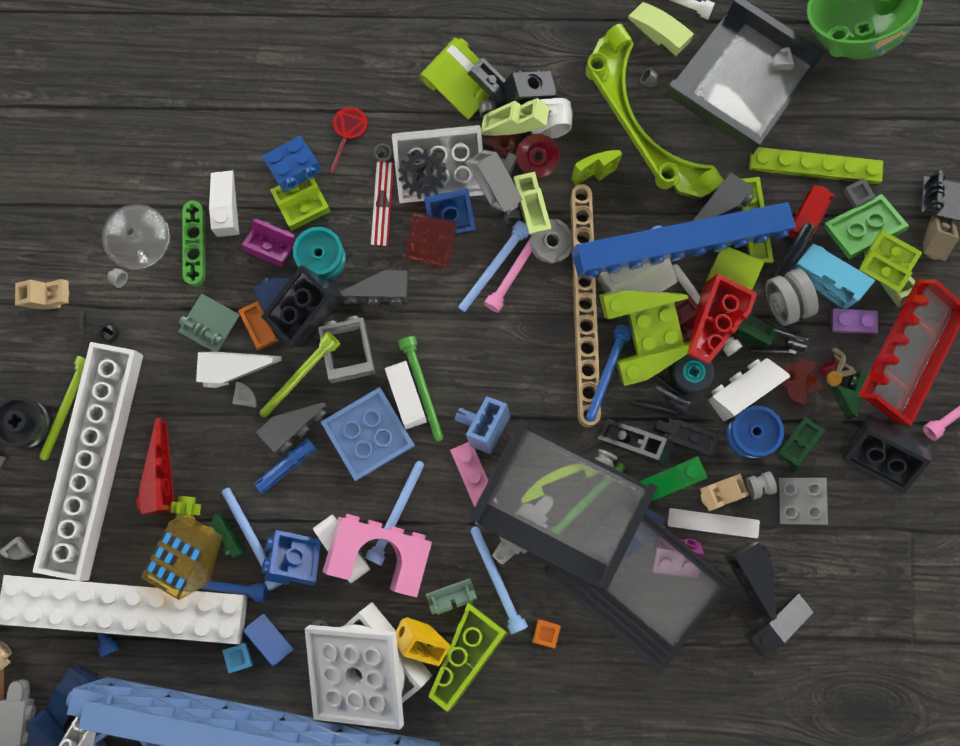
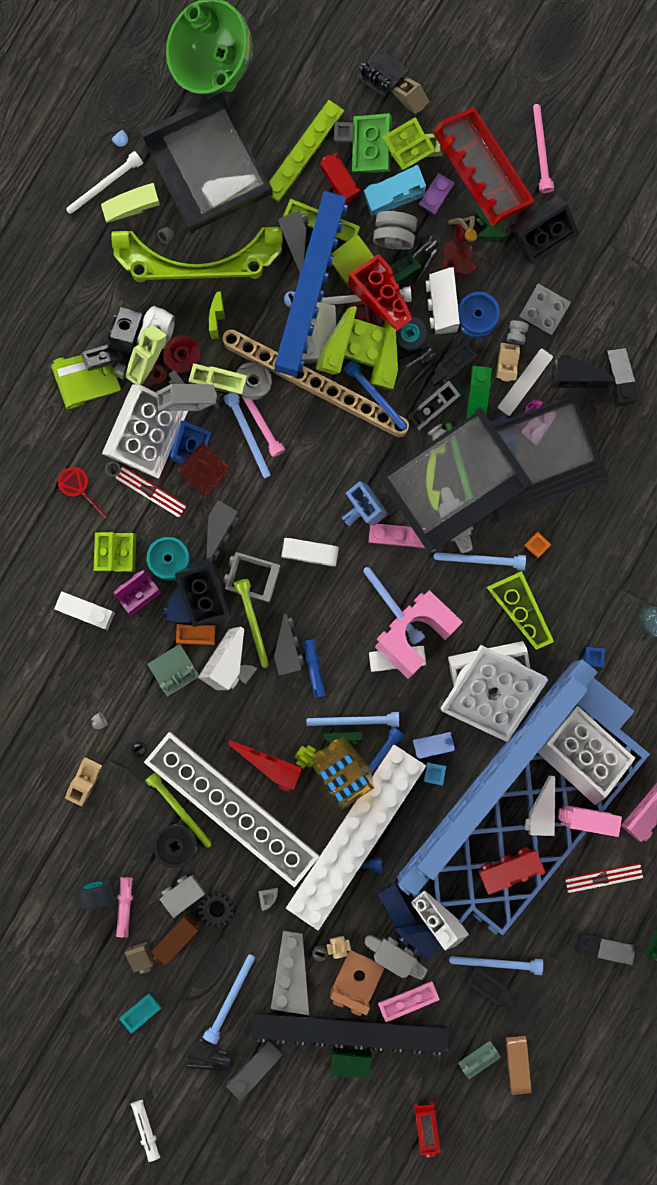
camera: 60 degrees left, 5 degrees up
clear dish [102,204,169,269] -> none
bright green beam [182,200,205,287] -> none
blue plate [261,530,321,586] -> none
blue plate [262,136,322,193] -> none
medium blue plate [321,387,415,481] -> none
yellow torso [396,617,451,666] -> none
black gear [398,149,447,199] -> none
bright green piece [398,336,443,442] -> none
sand green hinge [426,578,477,615] -> none
light grey tile [771,47,794,71] -> none
black axle [771,222,816,278] -> none
dark green hinge [778,417,825,472] -> none

